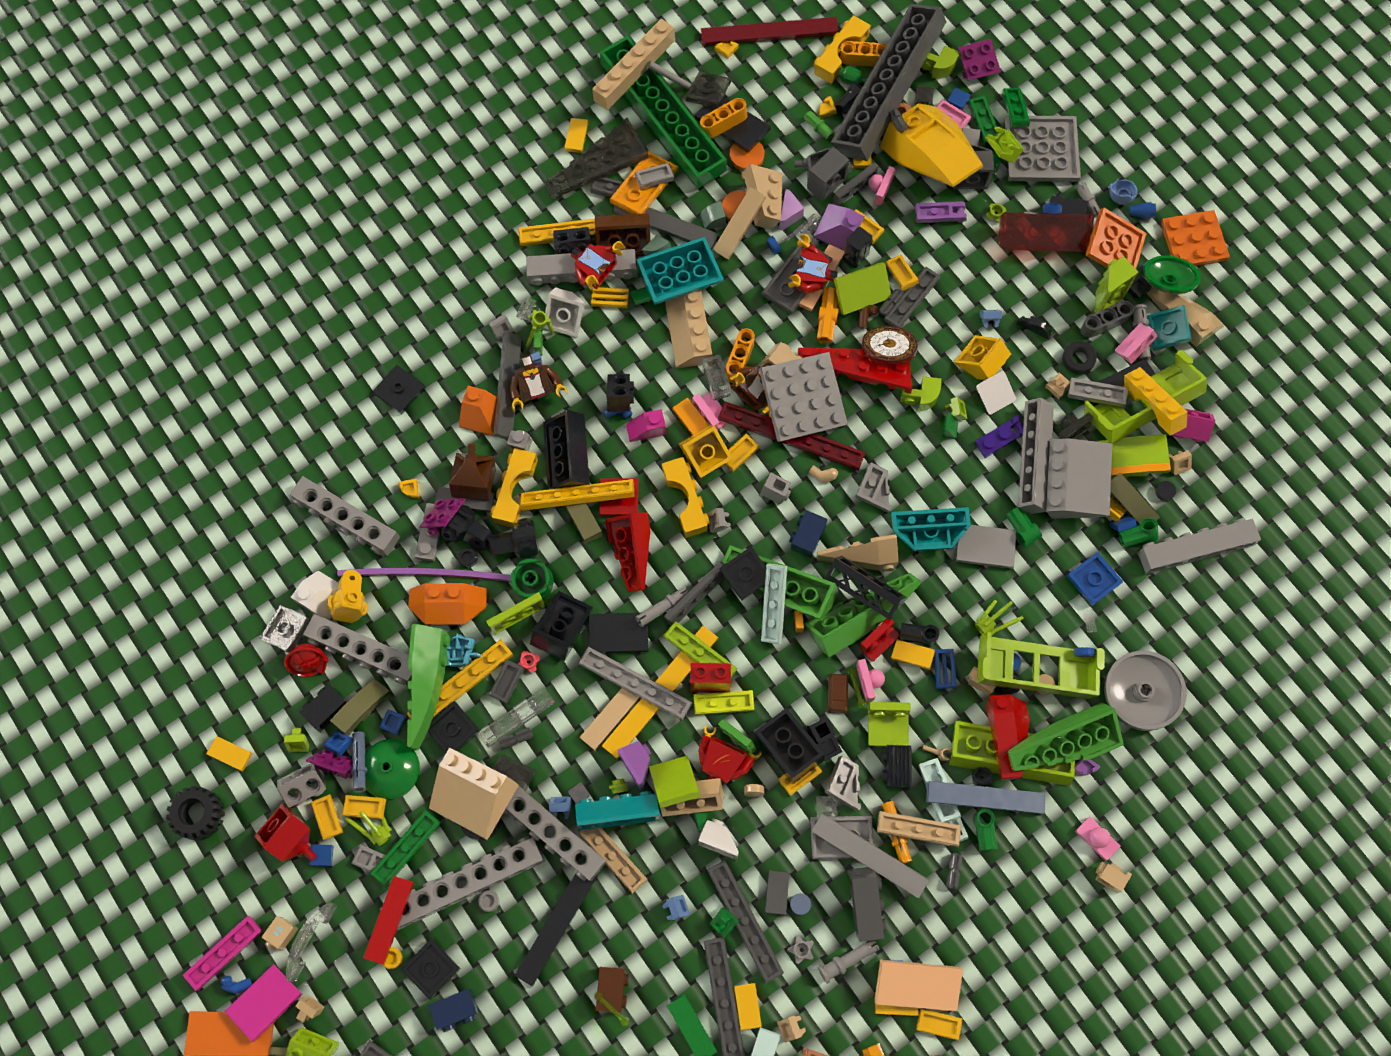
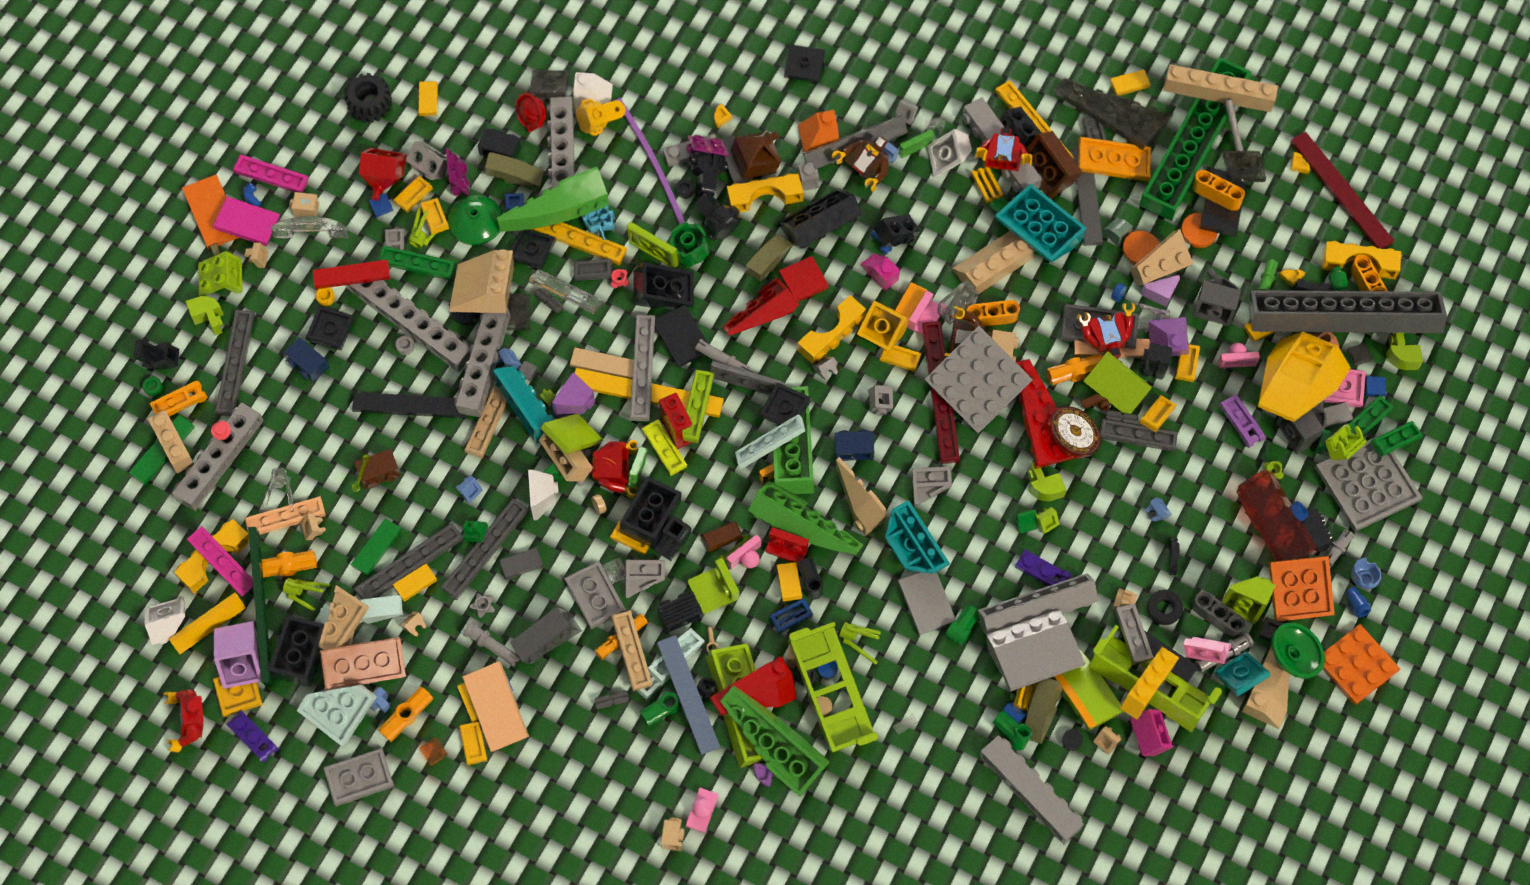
camera: 60 degrees right, 5 degrees down
lime tile [284,728,309,752] -> none
light grey brick [289,476,400,556] -> none
blue tile [324,730,353,756] -> none
sand blue pin [351,732,367,792] -> none
orange wedge [409,583,487,625] -> none
yellow tile [520,479,634,511] -> none
lime plant [526,310,554,348] -> none
light grey tile [635,163,674,190] -> none
sand green brick [642,235,672,256] -> none
tan tile [713,187,766,260] -> none
sand blue tile [790,893,811,915] -> none
tan arm [809,466,838,483] -> none
light grey tile [811,813,929,898] -> none
black fence [825,556,907,620] -> none
dark grey tile [833,163,878,206] -> none
dark grey piece [889,108,907,133] -> none
yellow slope [954,335,1011,380] -> none
magenta hinge [958,39,1001,81] -> none
white sticker [977,371,1016,415] -> none
clear smoke tile [1059,412,1093,439] -> none
blue plate [1067,552,1123,606] -> none
blue tile [1074,647,1095,657] -> none
light grey dish [1104,651,1187,731] -> none

